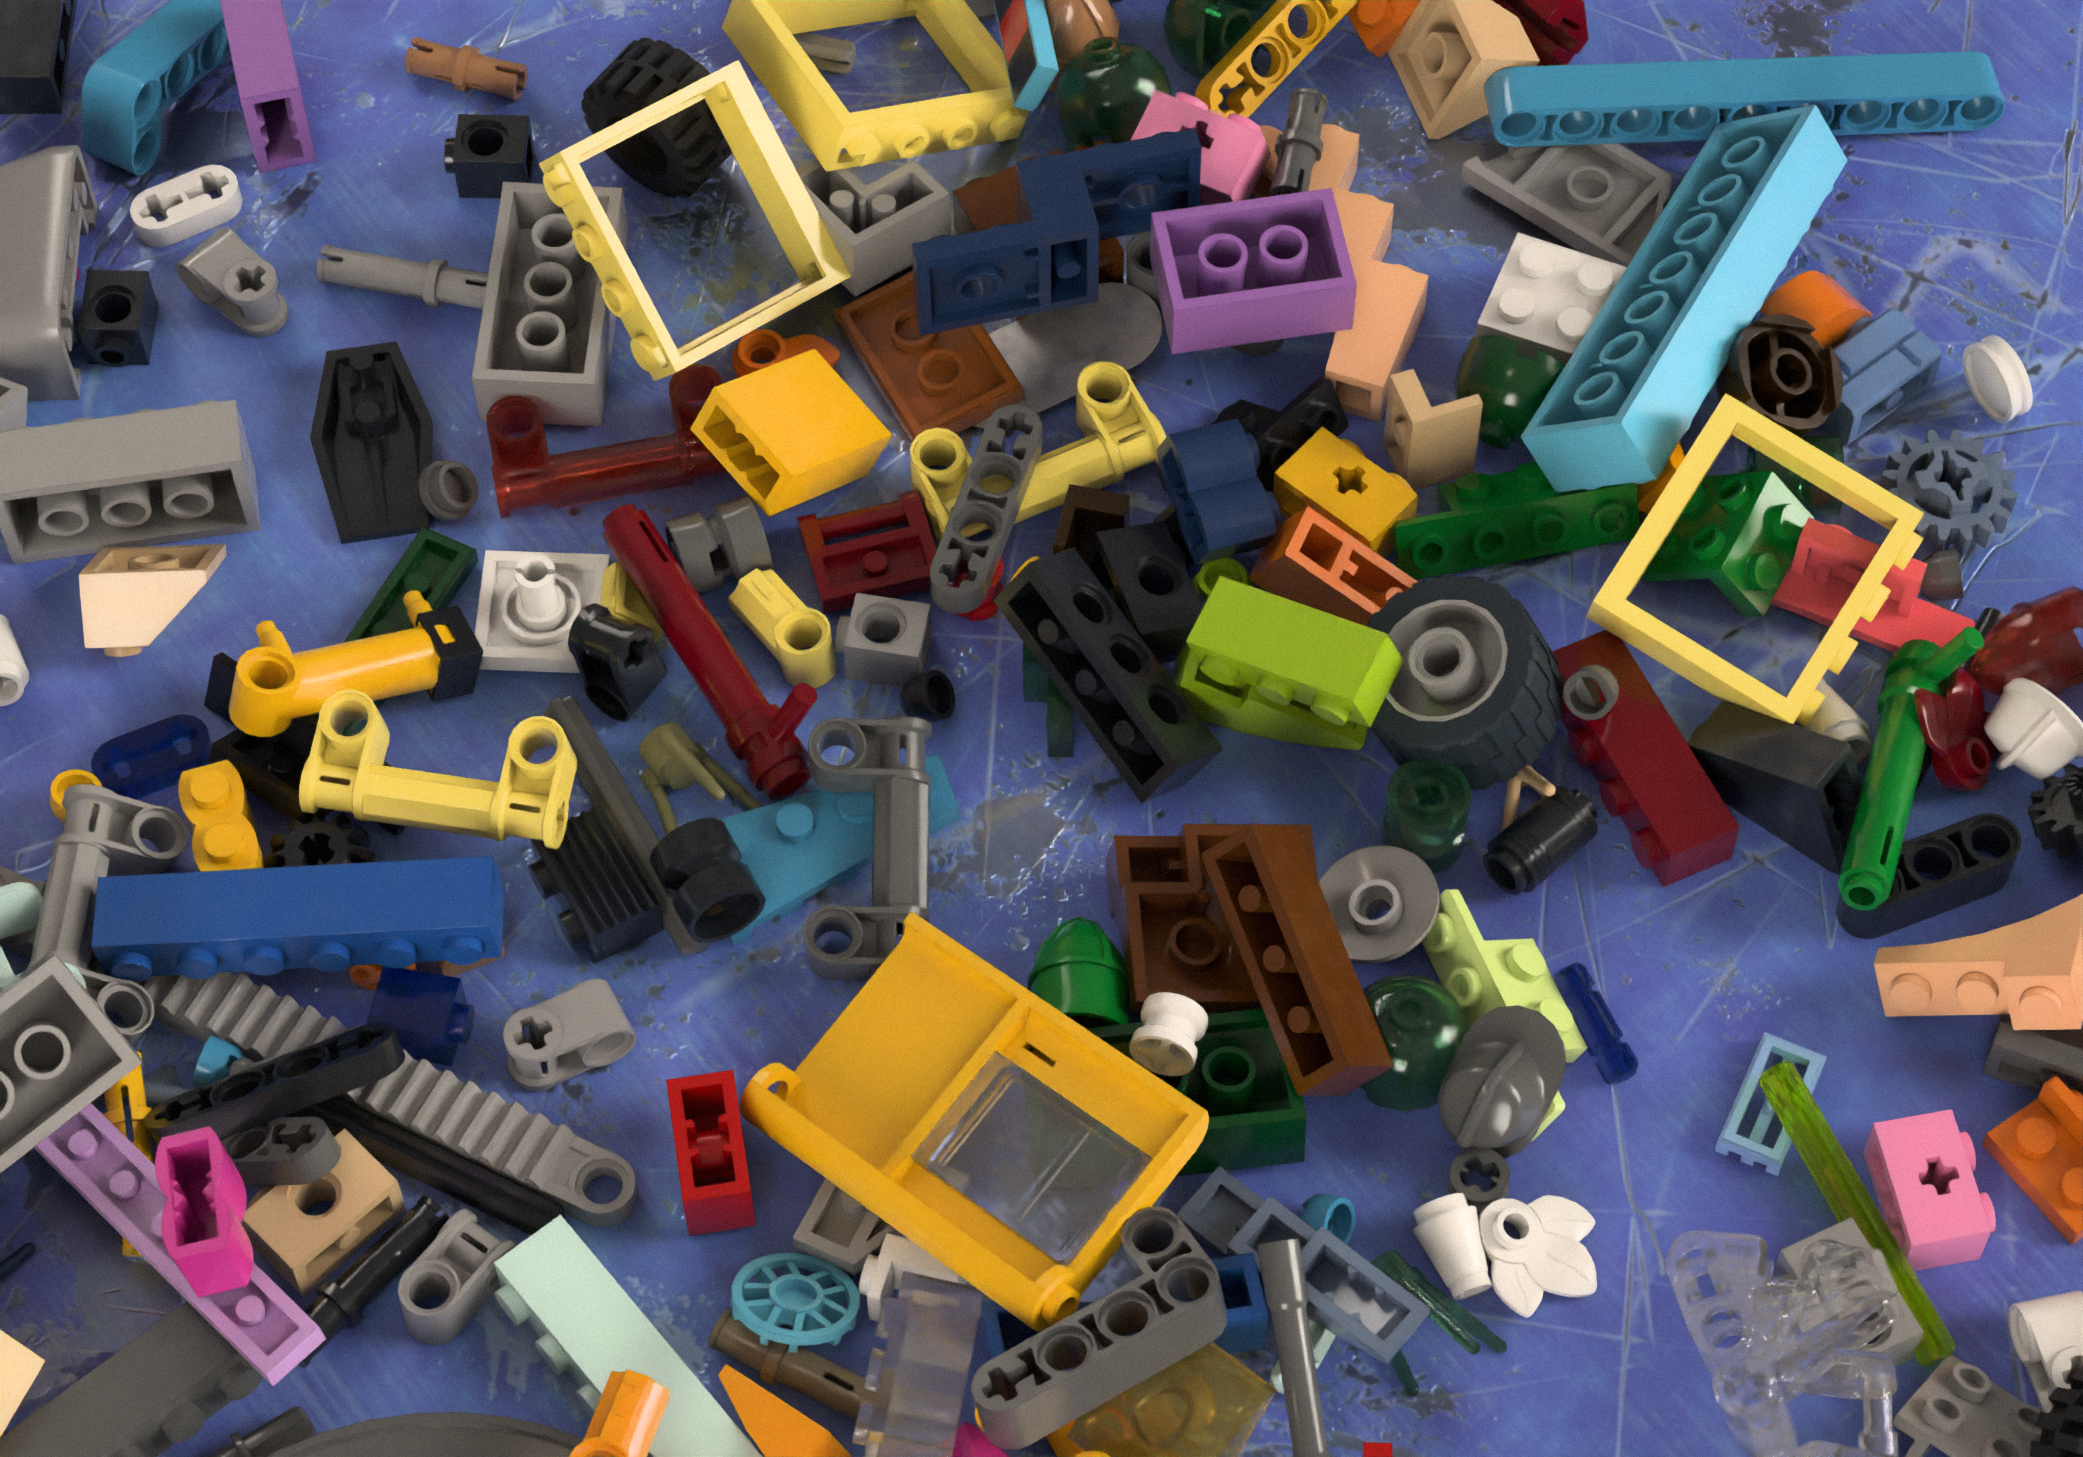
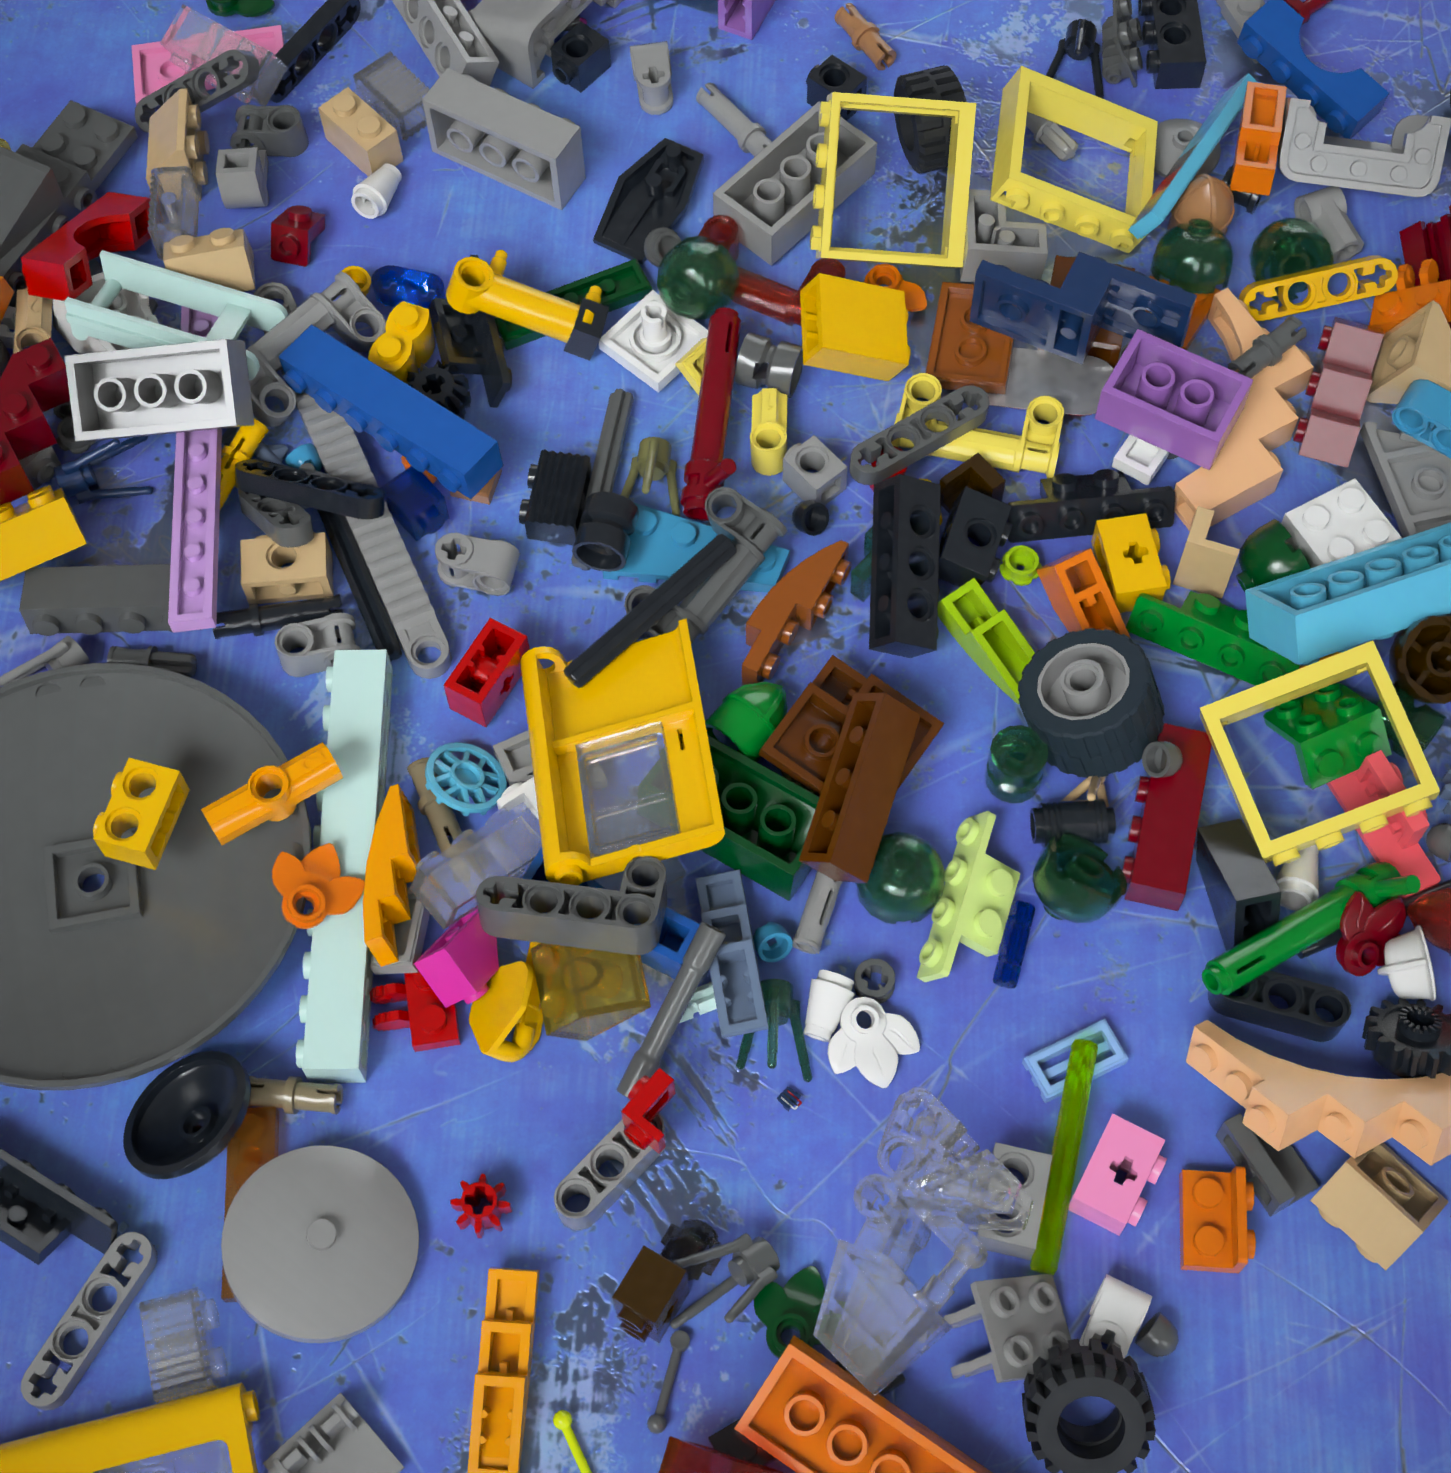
camera: 40 degrees right, 5 degrees up
tan slope [79,544,227,657] -> none
white beam [130,164,243,247] -> none
dark pink brick [155,1126,254,1298] -> none
light yellow piece [299,689,577,849] -> none
black piece [568,603,667,722] -> none
dark red plate [796,490,937,614] -> none
white wheel [1129,992,1208,1076] -> none
bright pink brick [1130,90,1271,205] -> none
dark blue brick [1156,418,1280,565] -> none
lime brick [1186,576,1404,727] -> none
light grey dish [1318,845,1440,964] -> none
dark grey piece [1438,1005,1566,1158] -> none
none -> black axle [564,534,737,688]
none -> clear green cylinder [657,236,739,320]
none -> dark orange slope [742,540,852,685]
none -> dark blue piece [777,1087,802,1111]
none -> light grey pin [792,871,842,954]
none -> clear green cylinder [1032,834,1127,923]
none -> white tile [1112,435,1169,485]
none -> brick [1293,317,1384,468]

